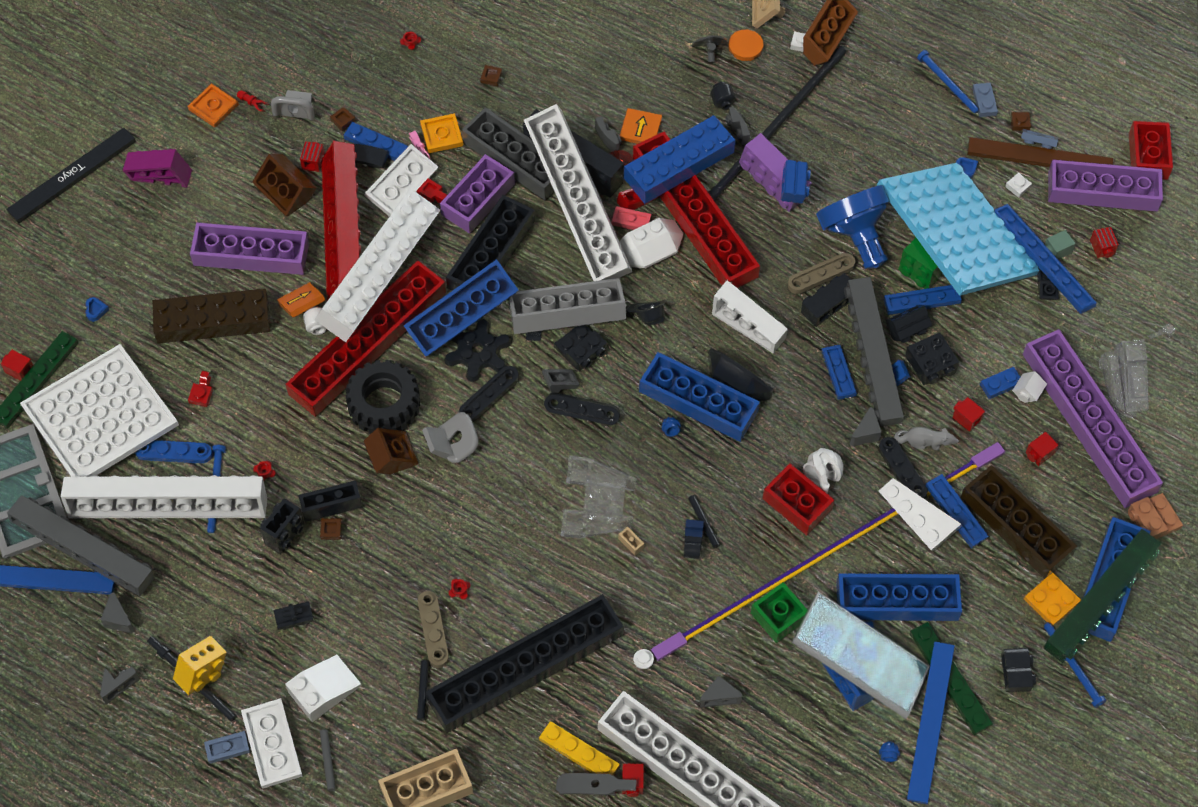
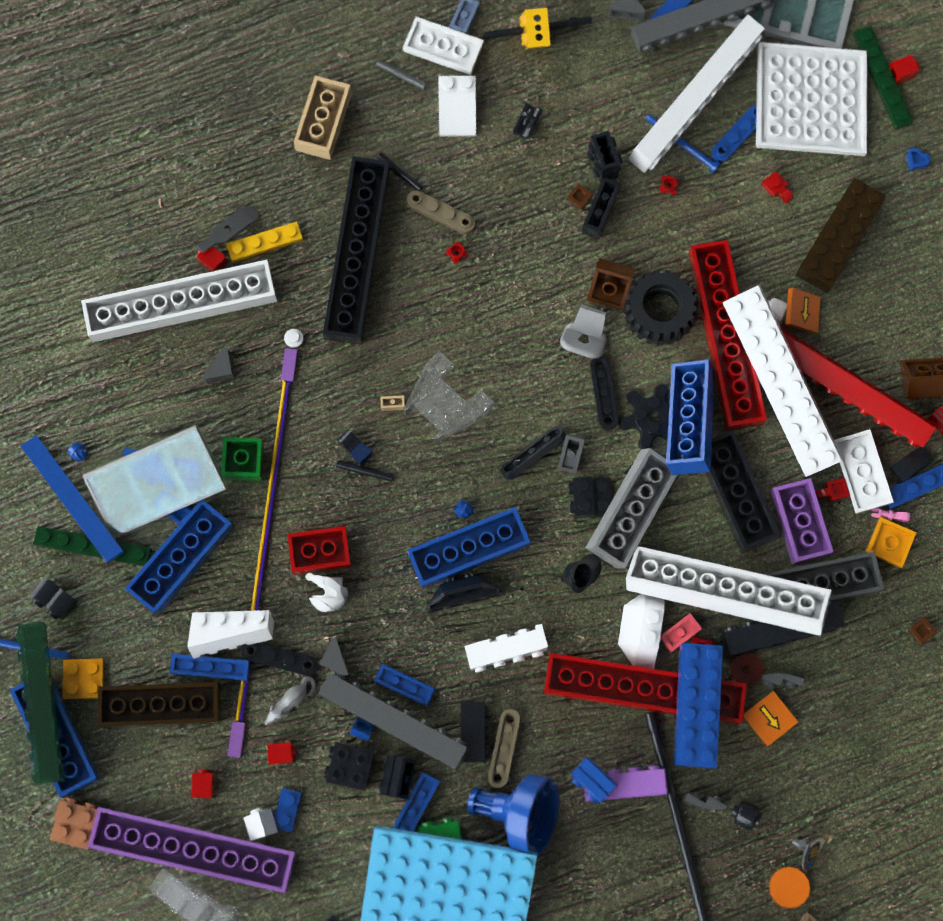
camera: 130 degrees right, 15 degrees up
medium lavender brick [190,223,309,275] -> none

